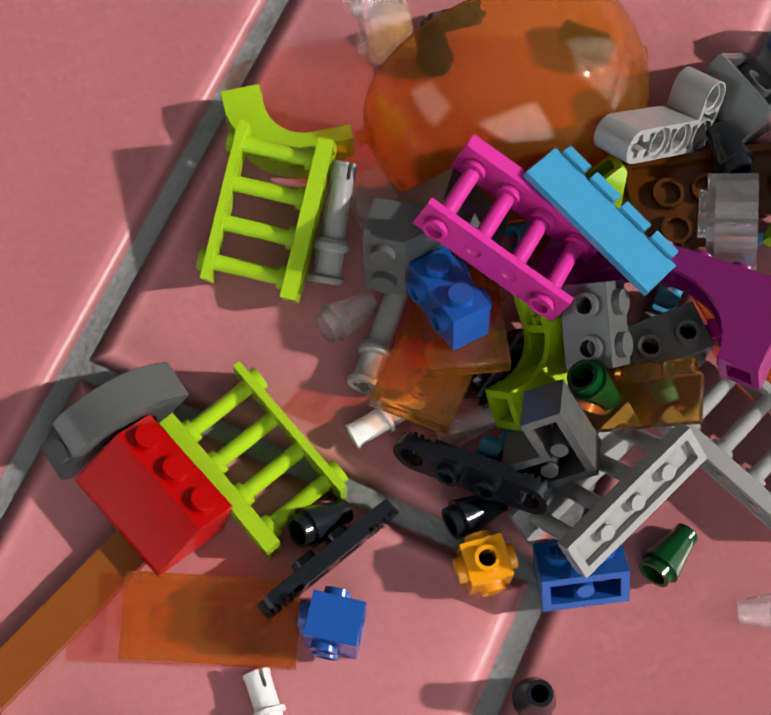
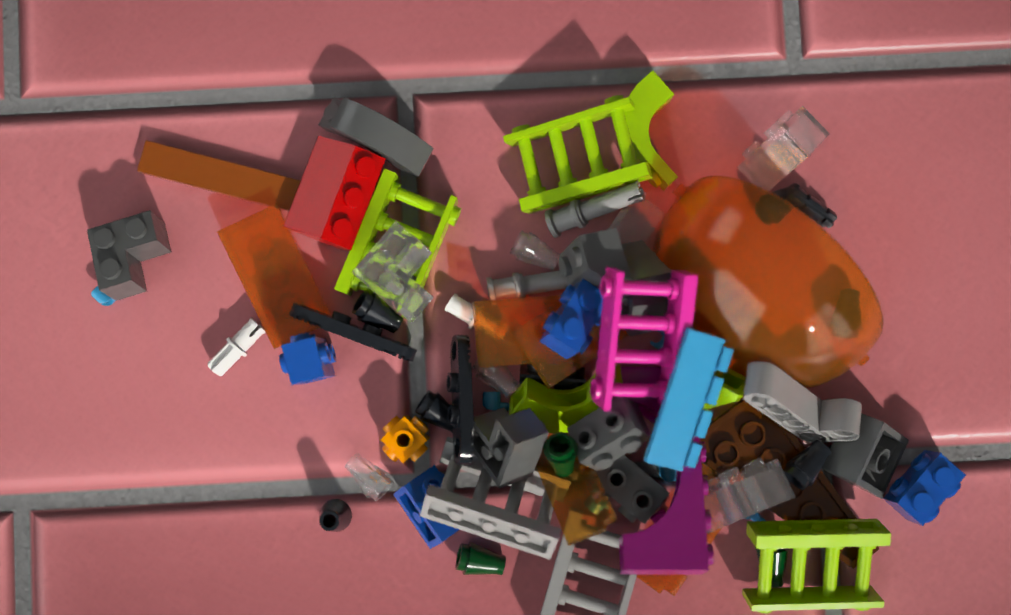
camera: 65 degrees right, 15 degrees up
none -> clear cone [345,453,394,501]
none -> clear brick [352,221,434,323]

